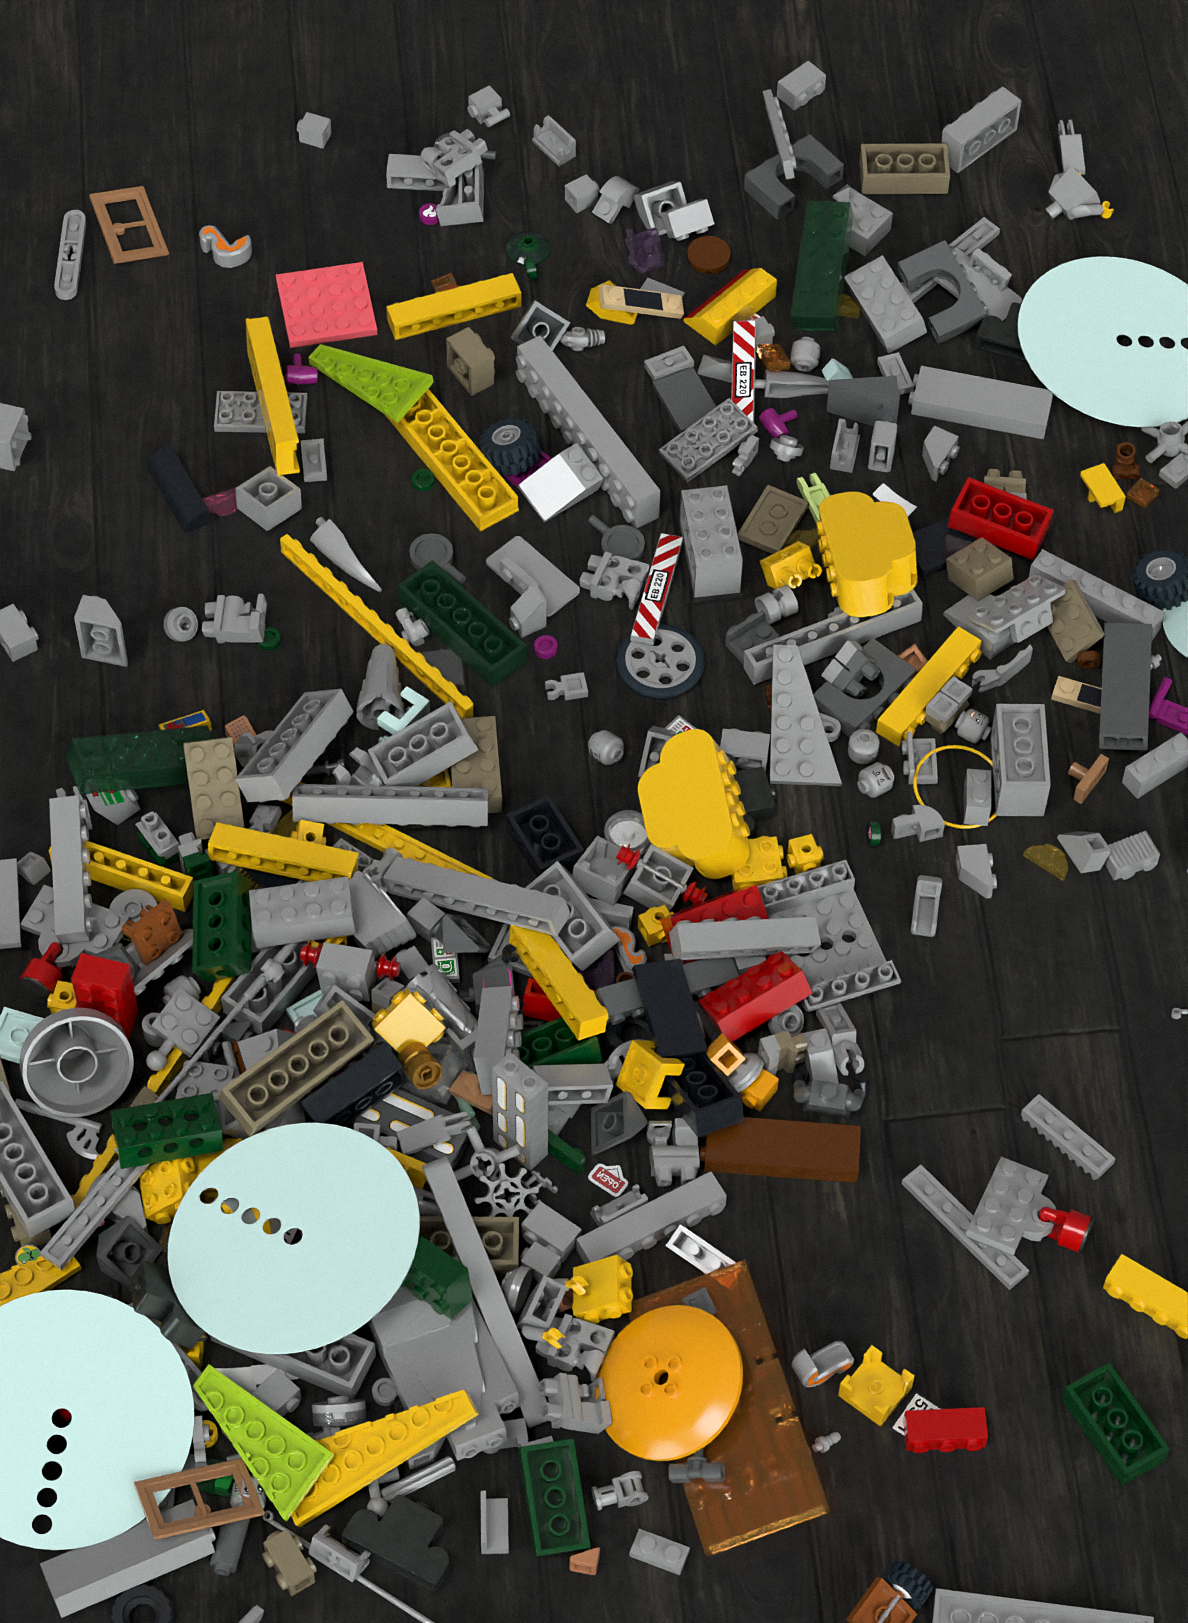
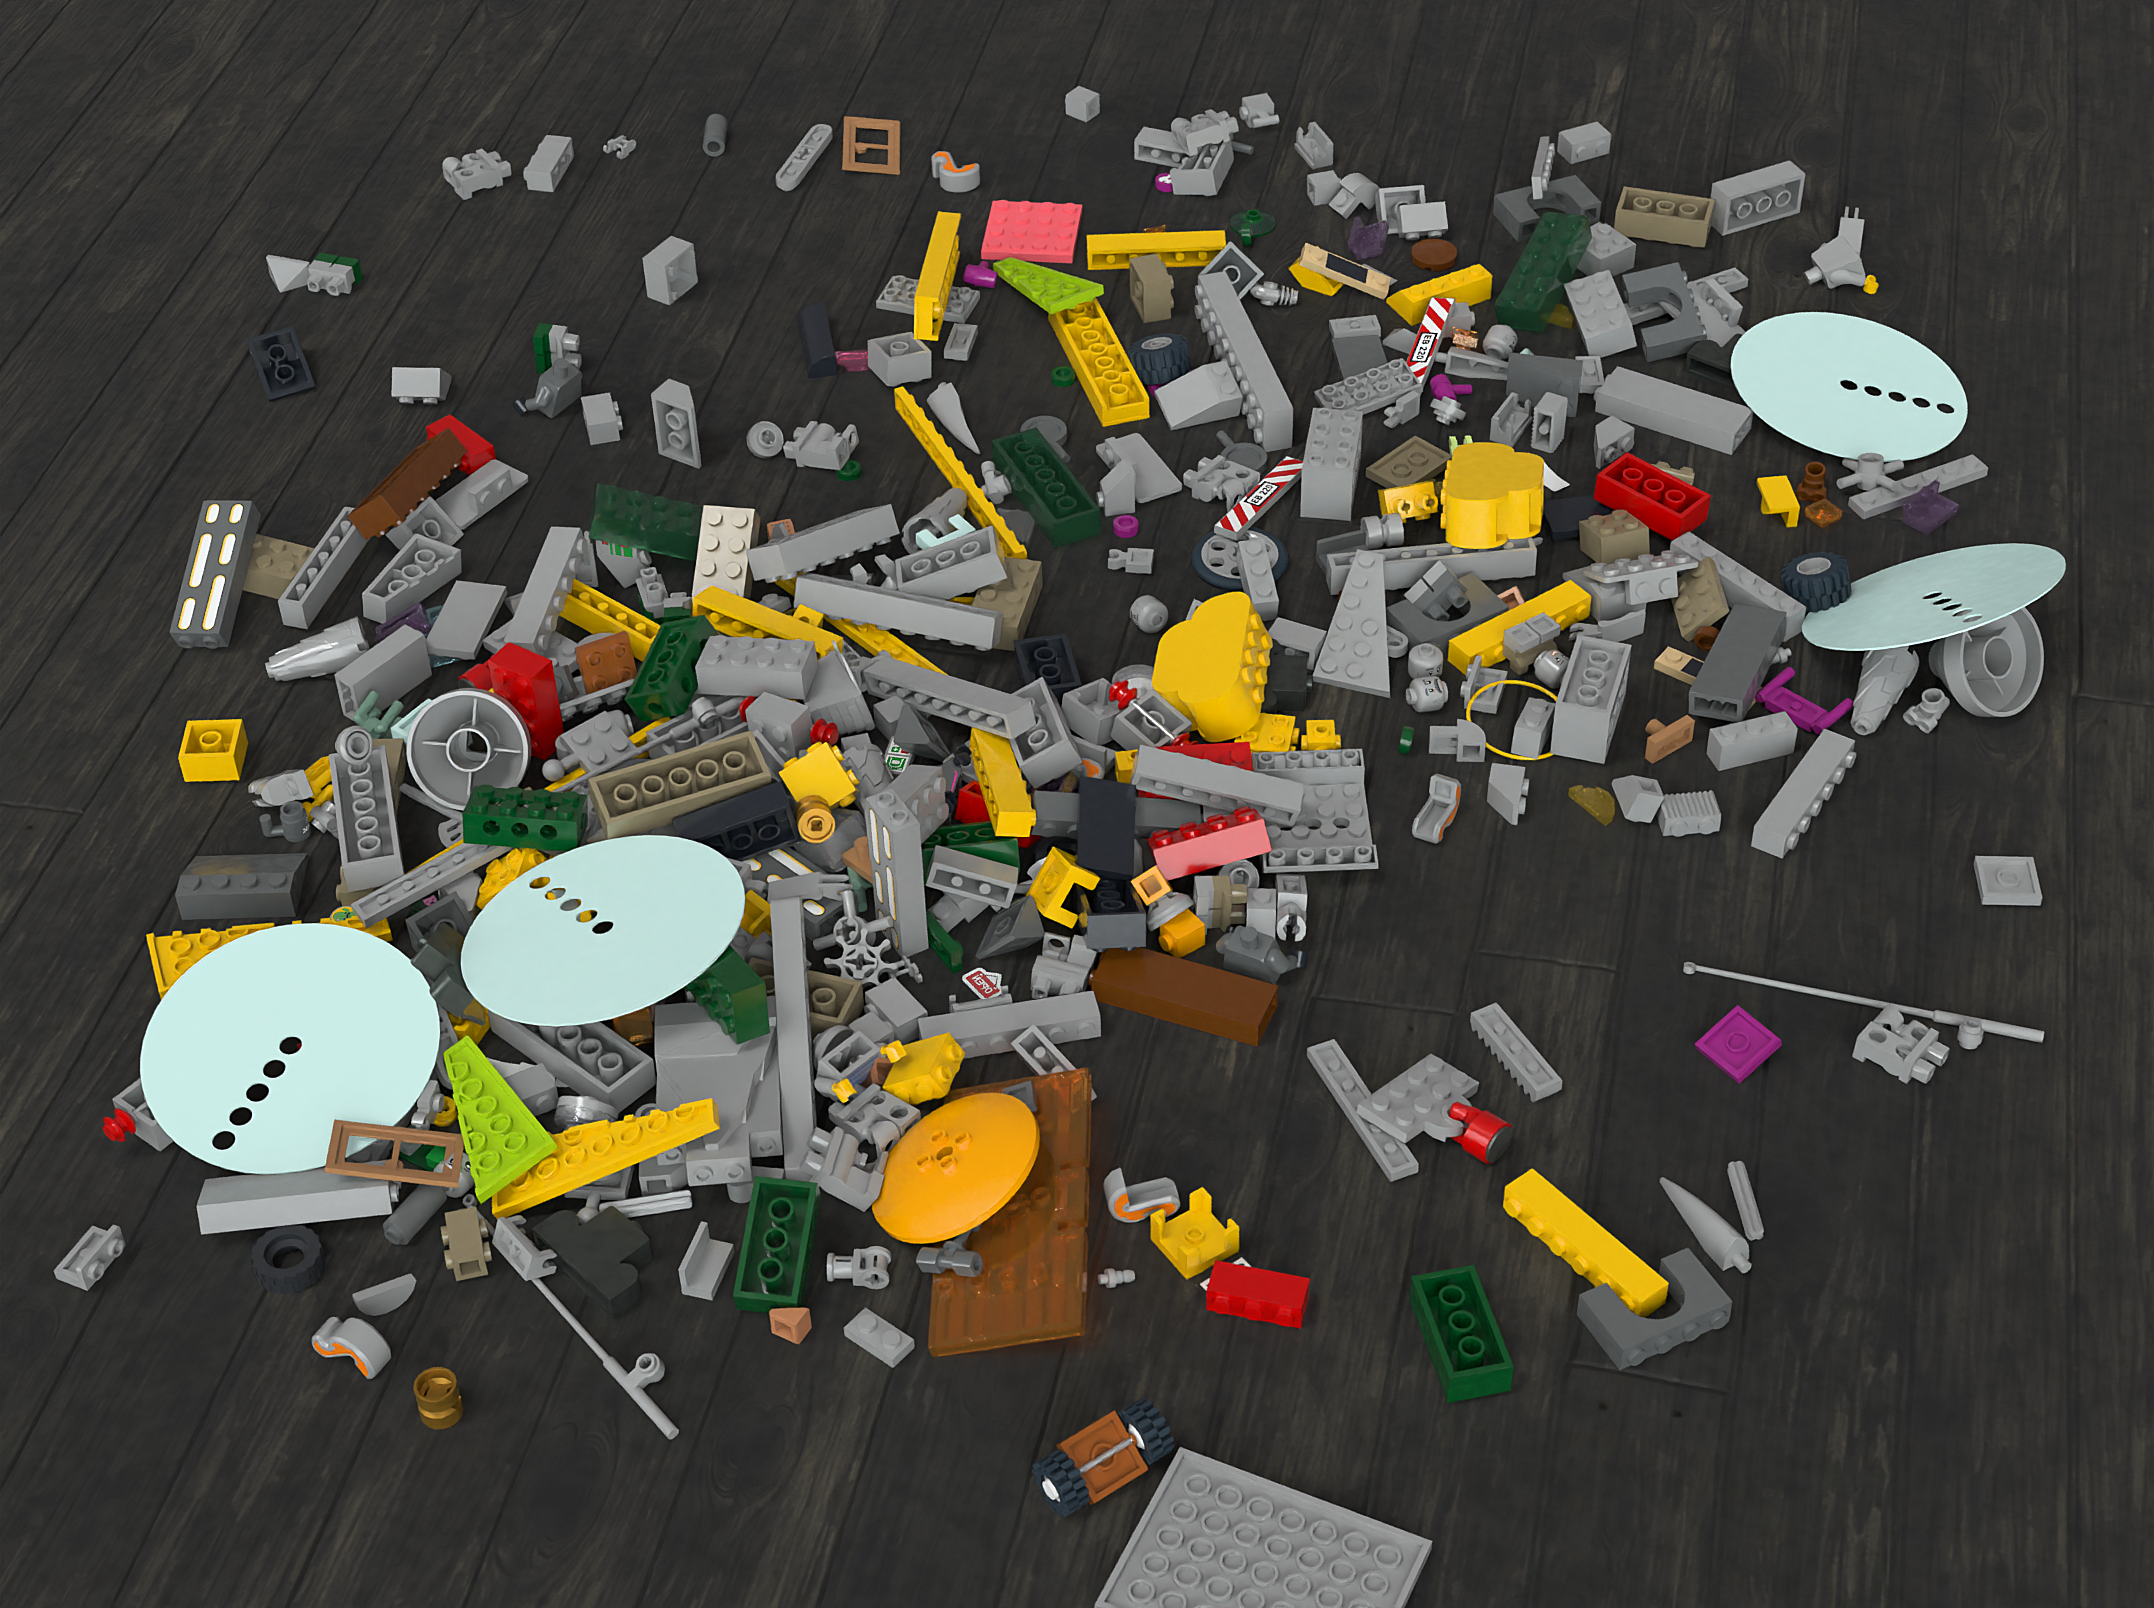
camera: 20 degrees right, 15 degrees down
none -> light grey brick [1236,538,1279,621]

